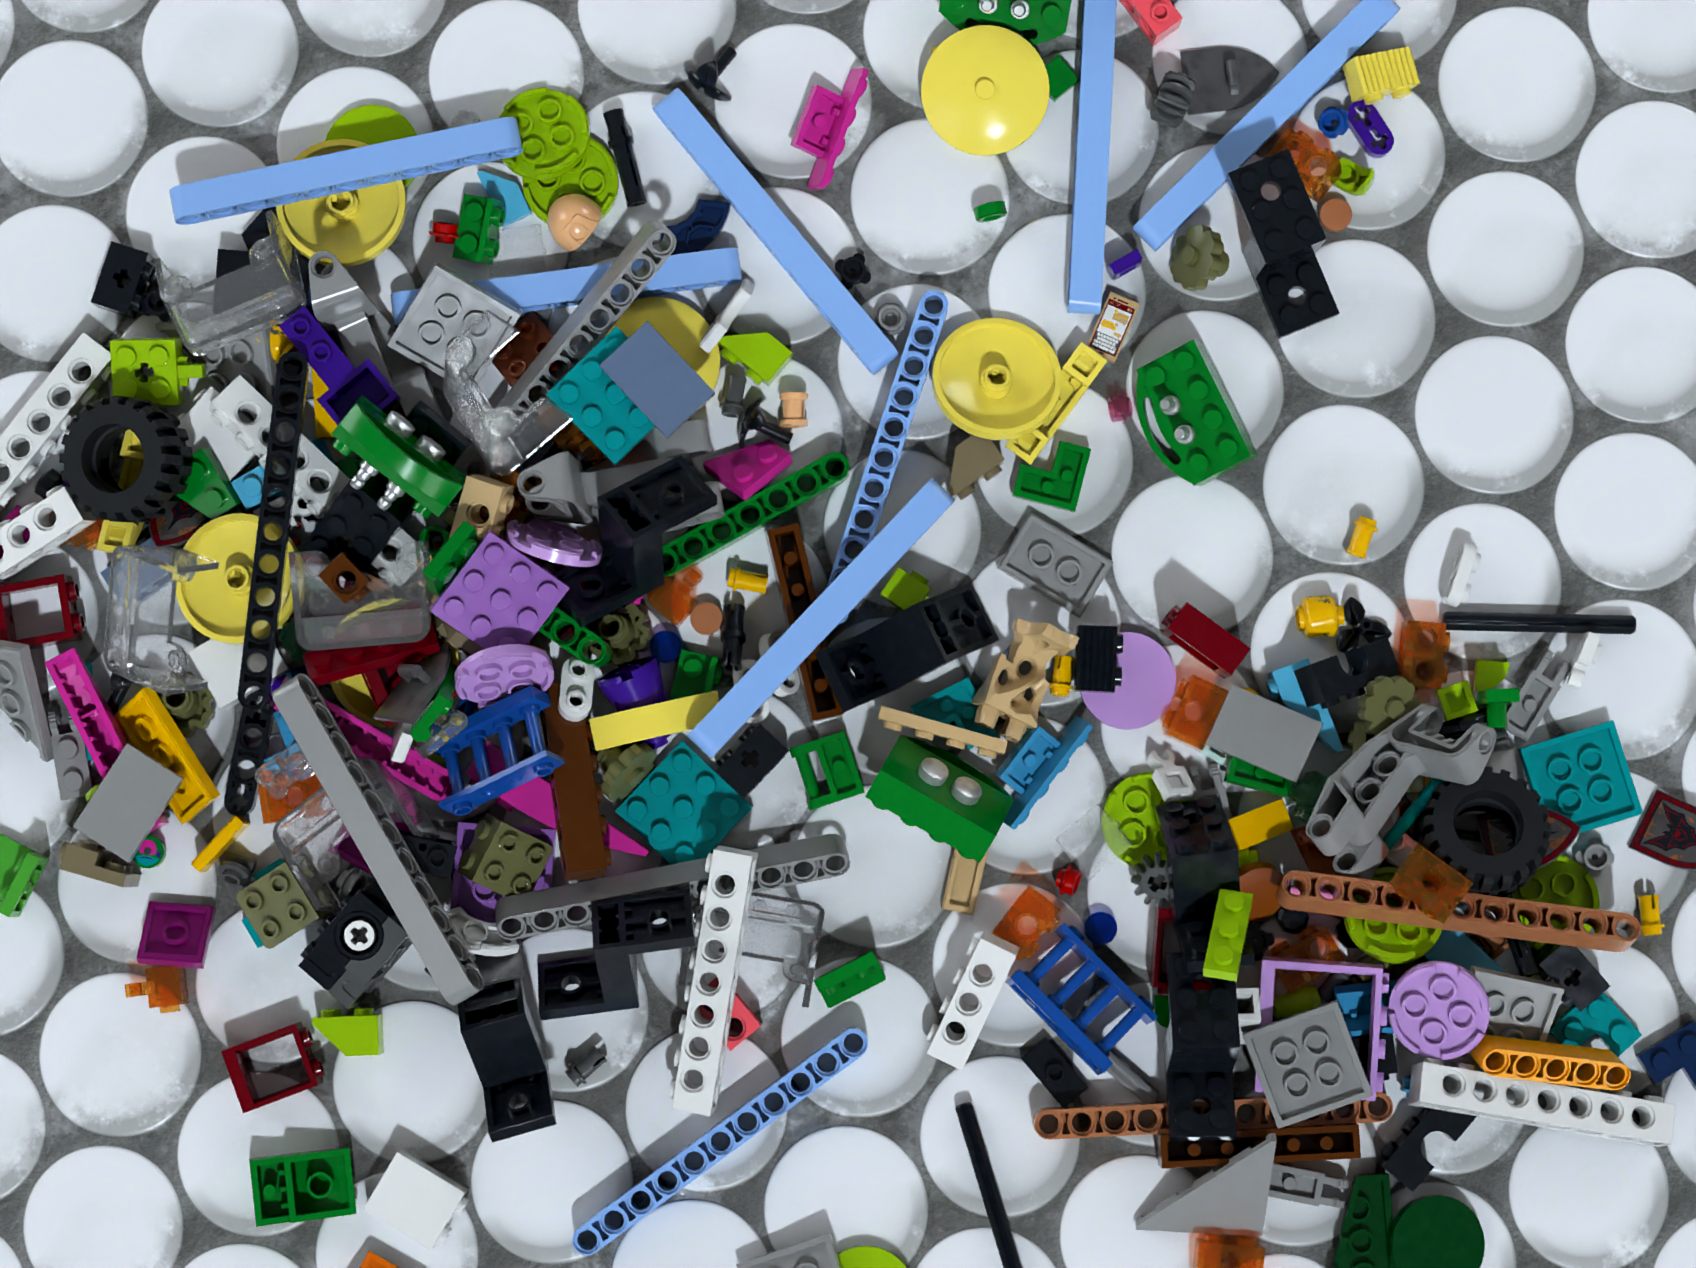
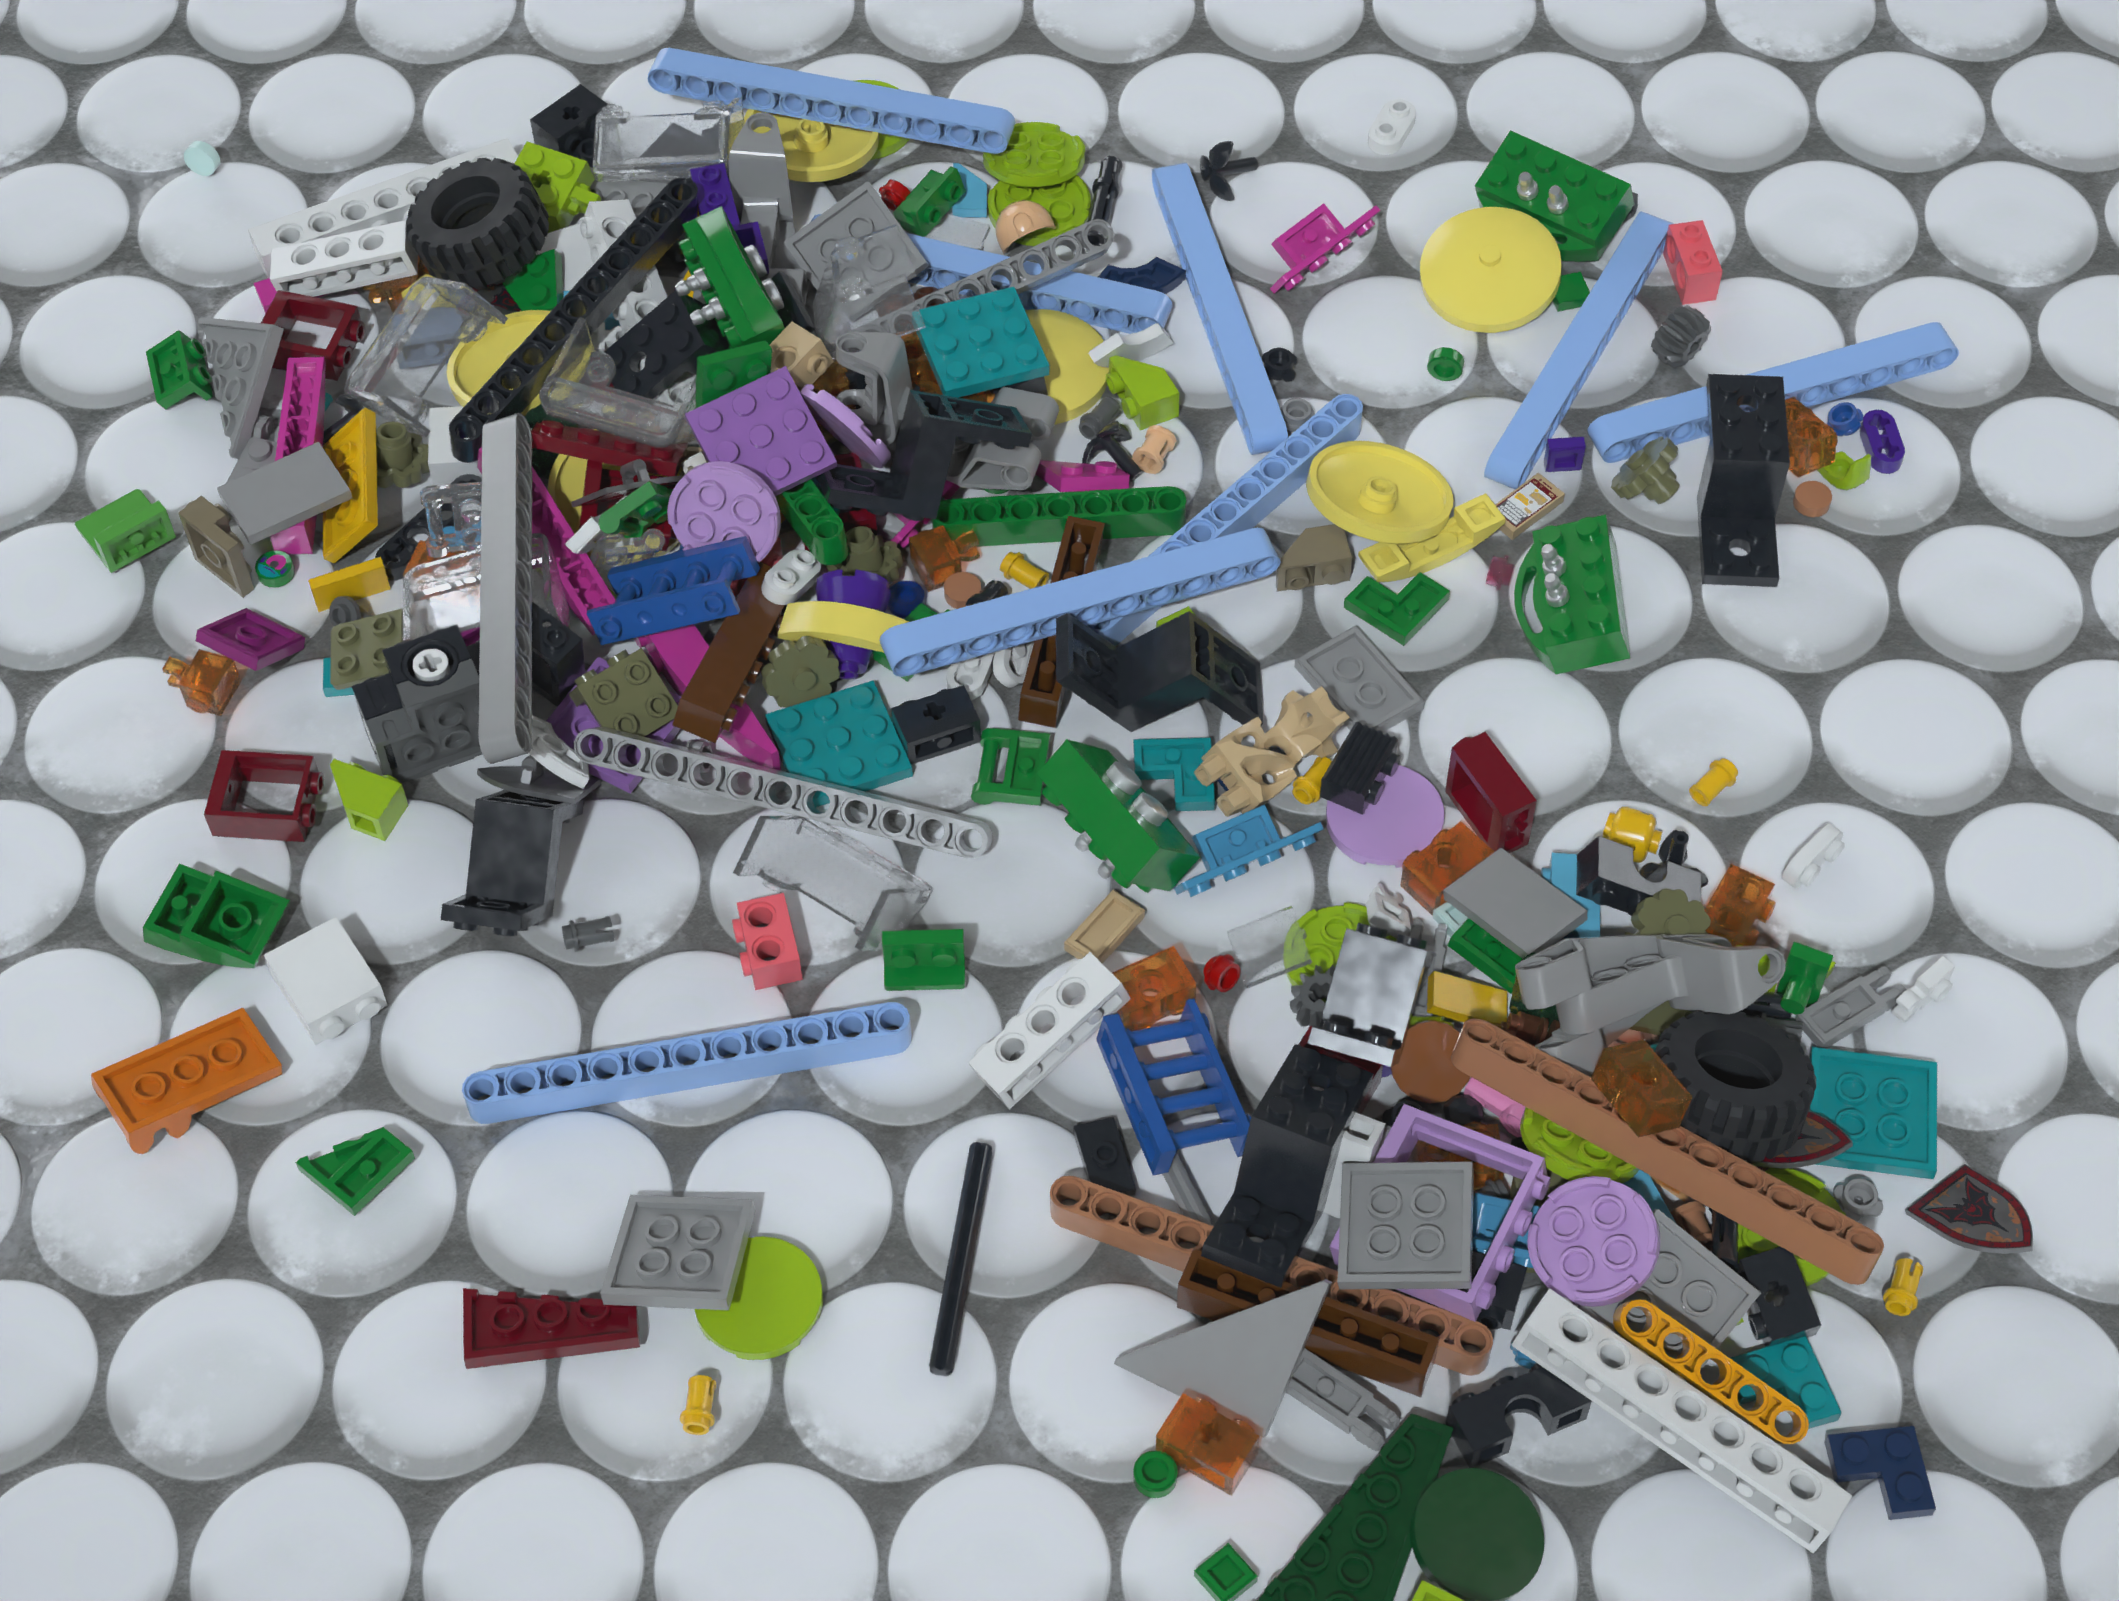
camera: 25 degrees right, 30 degrees down
reddish brown brick [318,552,373,604] -> none
black bracket [538,888,695,1020] -> none
sand blue tile [599,321,715,439] -> none
white brick [668,845,758,1117] -> none
tan plate [878,705,1008,759] -> none
clear blue tile [1084,912,1117,945] -> none
flat silver shield [1180,47,1279,115] -> none
lime plate [1203,889,1253,982] -> none
light yellow brick [1342,46,1420,105] -> none
black axle [1441,612,1636,634] -> none

